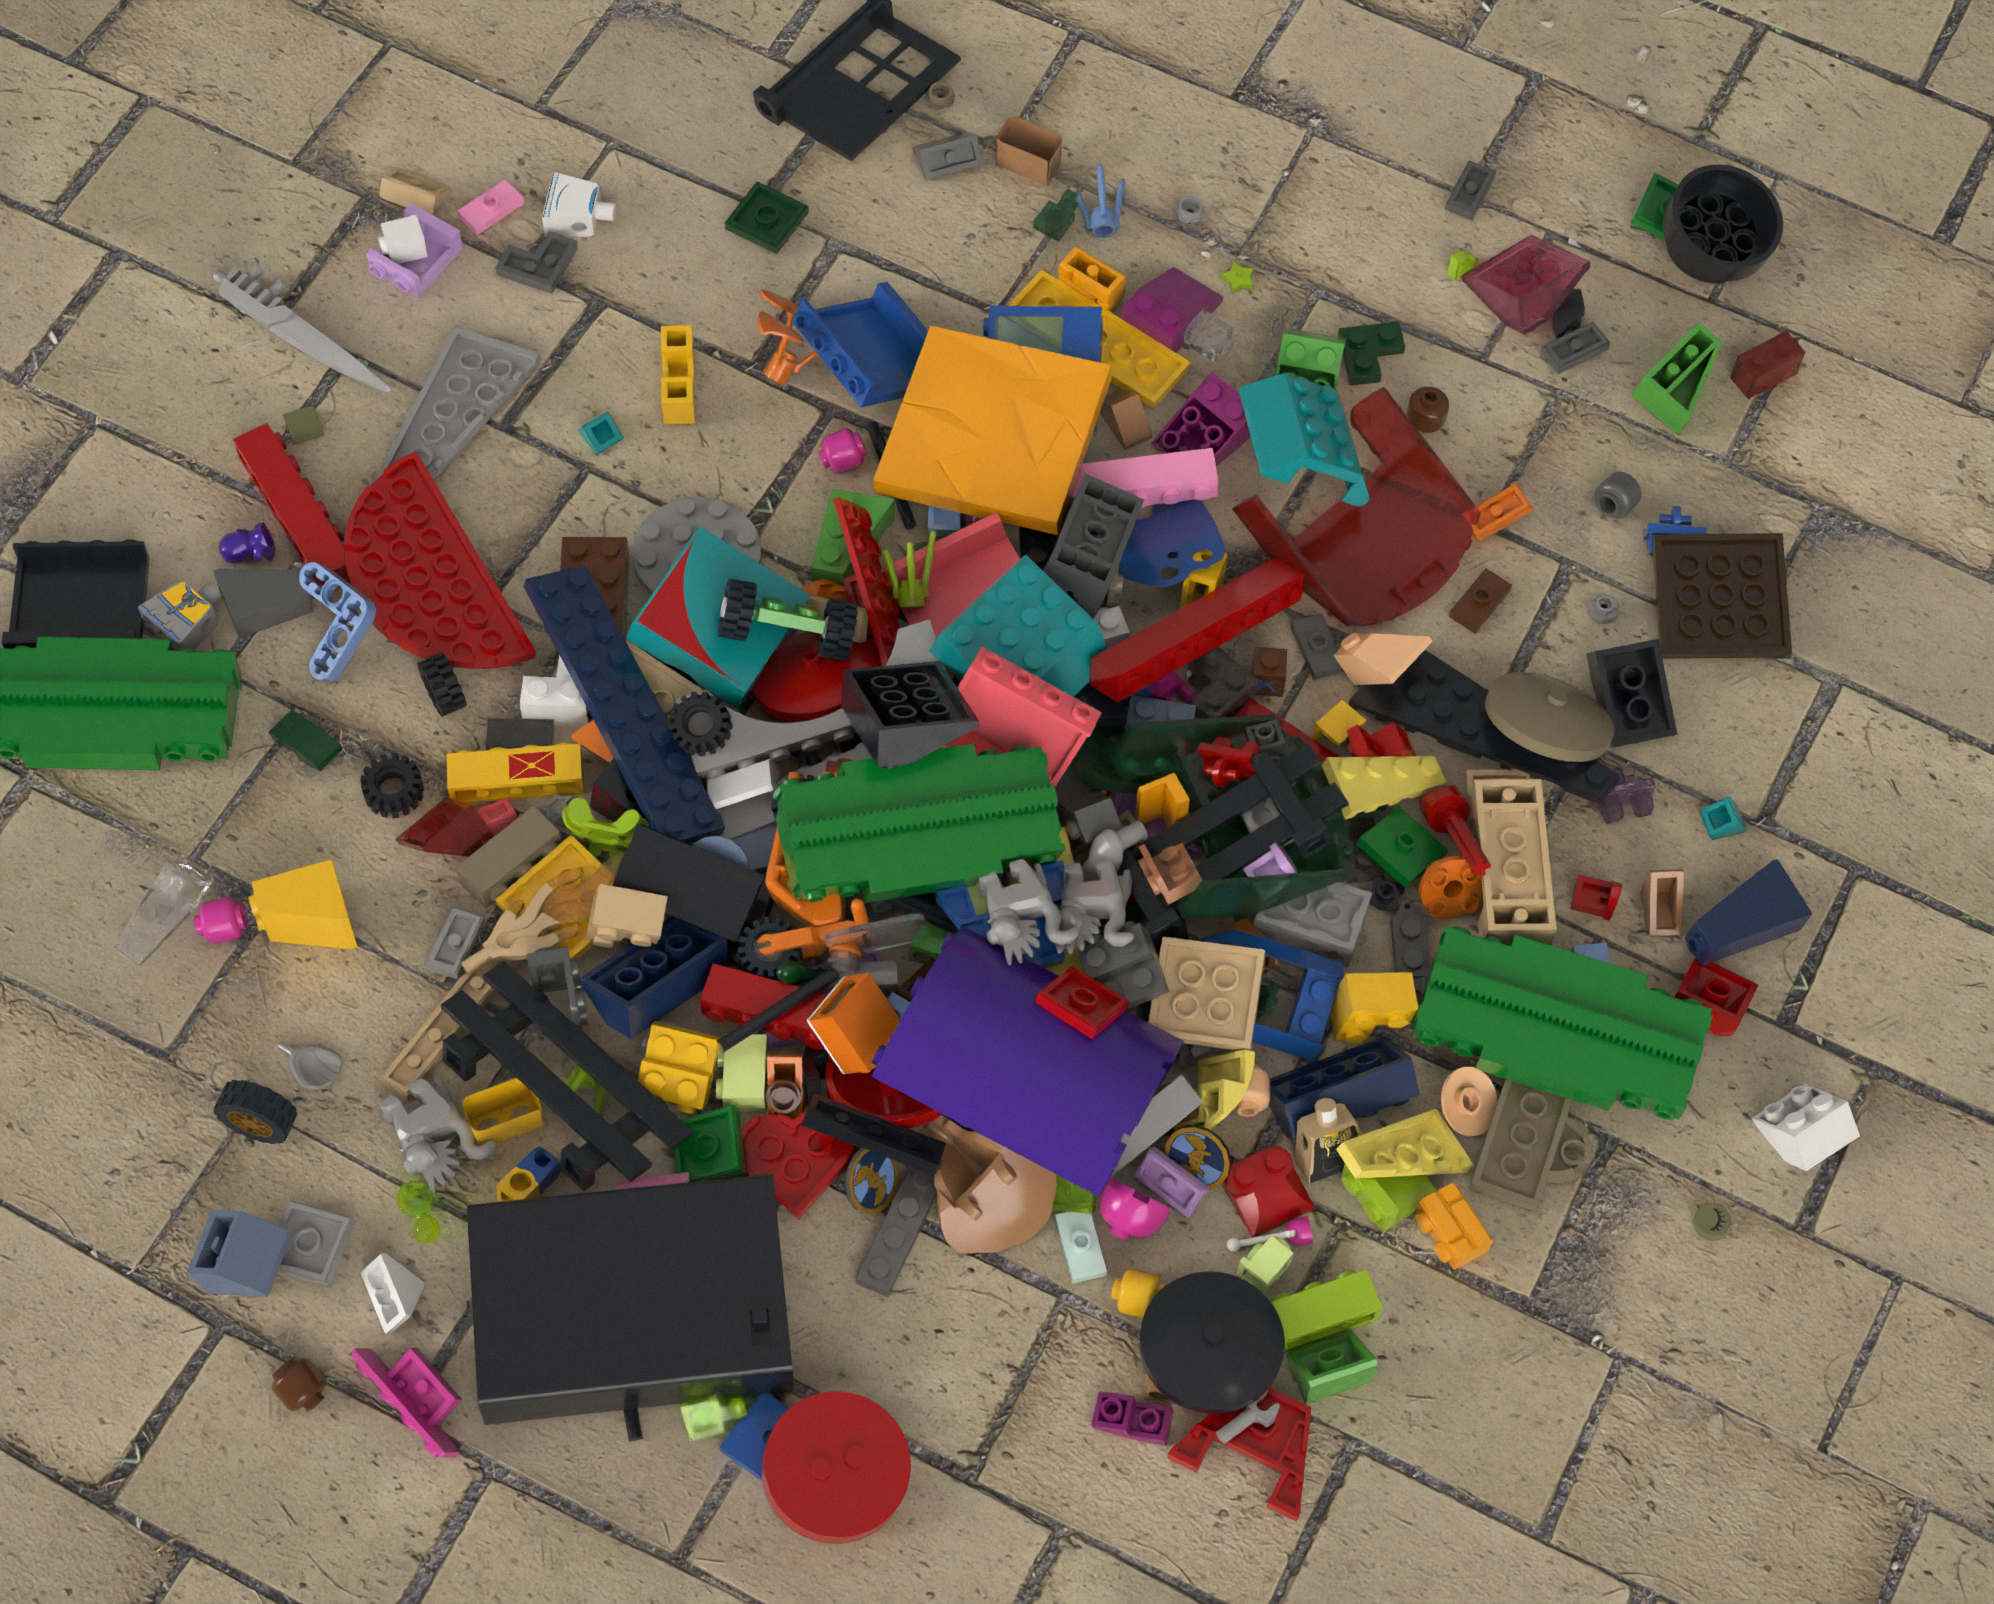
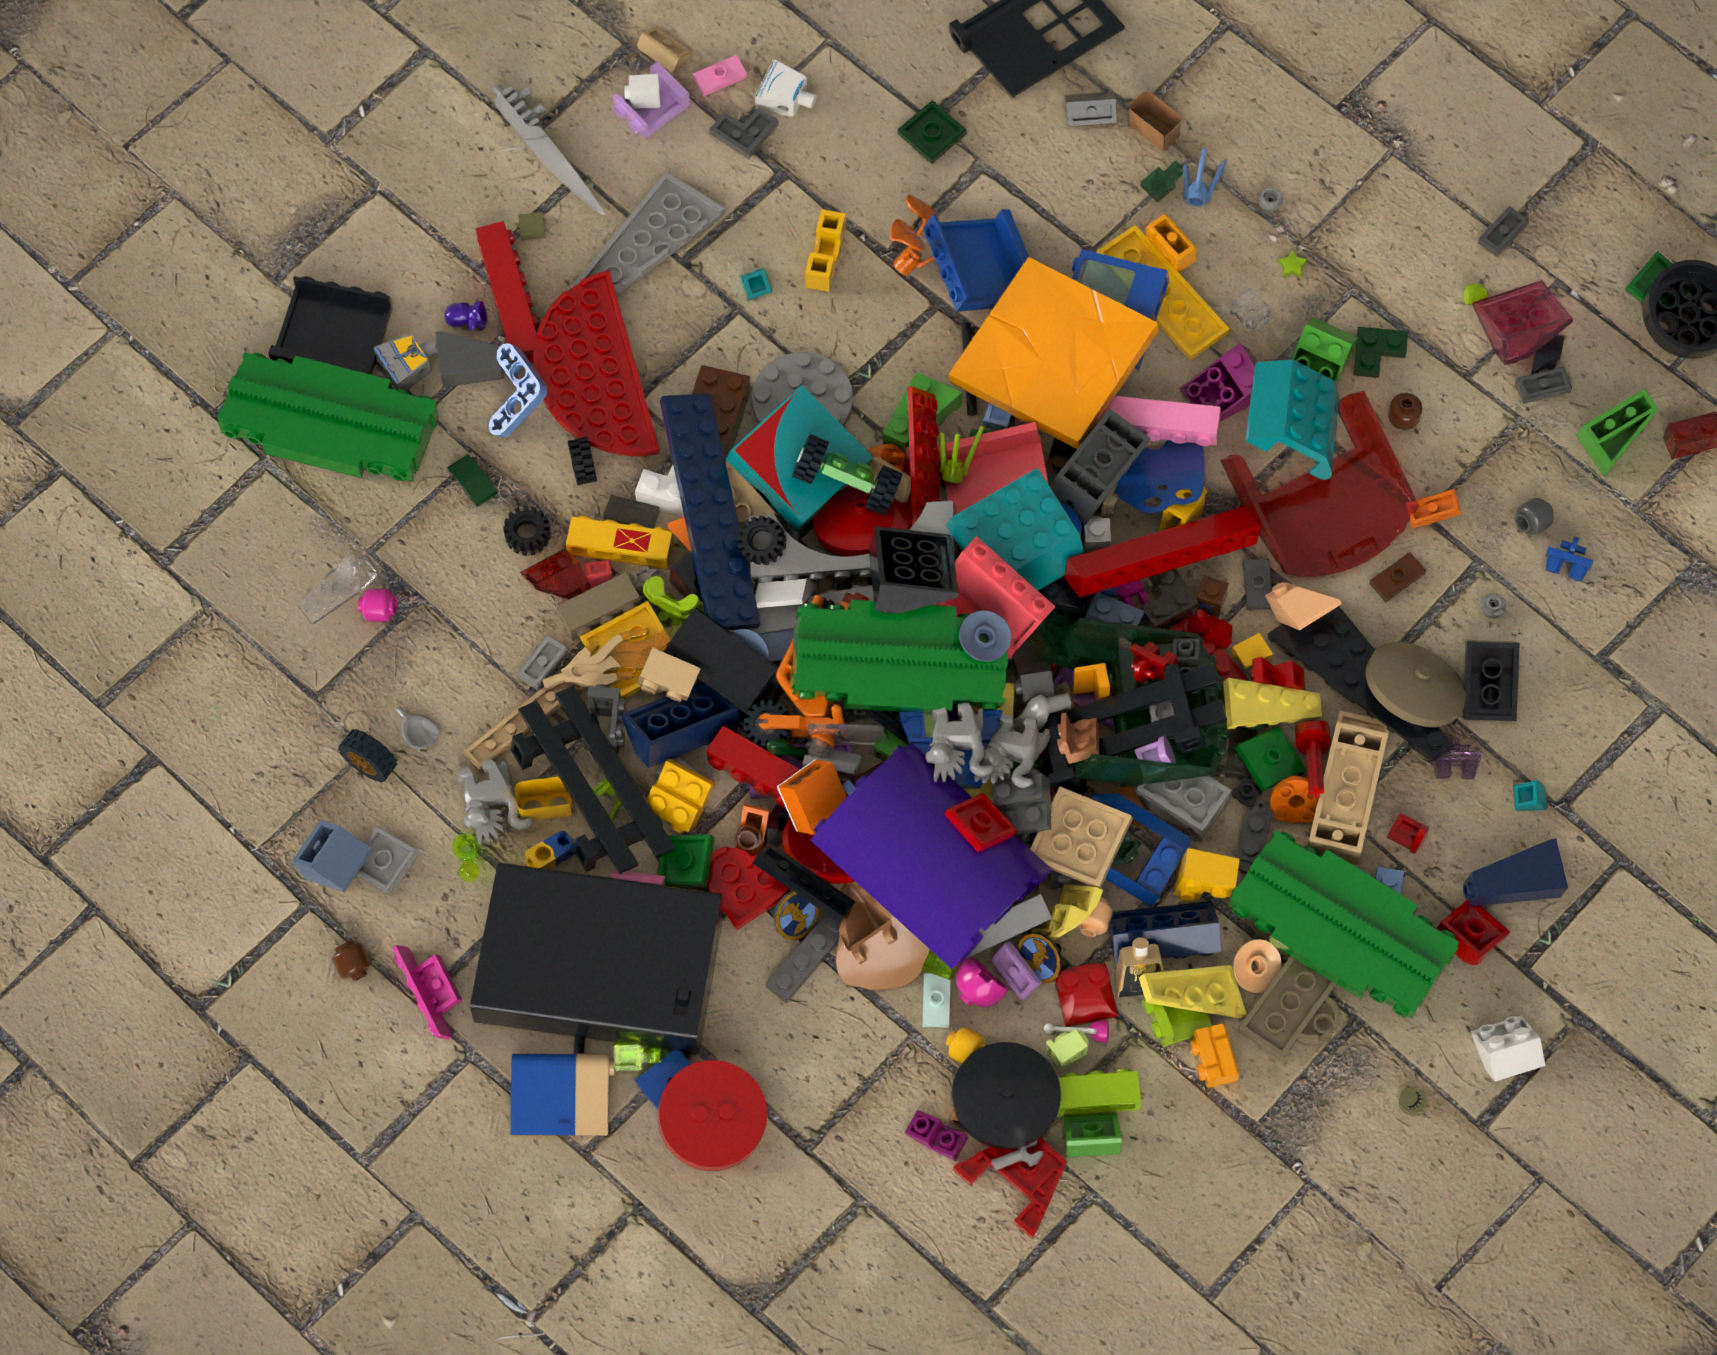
camera: 20 degrees right, 5 degrees up
yellow slope [248,859,358,949] -> none
white slope [360,1253,426,1334] -> none
yellowish green brick [716,1034,768,1112] -> none
black bar [717,967,840,1052] -> none
dark pink head [818,428,867,474] -> none
dark tan plate [926,81,955,109] -> none
medium nougat slope [1100,389,1152,450] -> none
magenta slope [1121,267,1224,353] -> none
medium nougat slope [1640,869,1684,937] -> none
dark brown plate [1652,533,1792,659] -> none
none -> blue door [510,1054,615,1136]
none -> sand blue dish [959,611,1011,662]
none -> red plate [1189,609,1232,649]

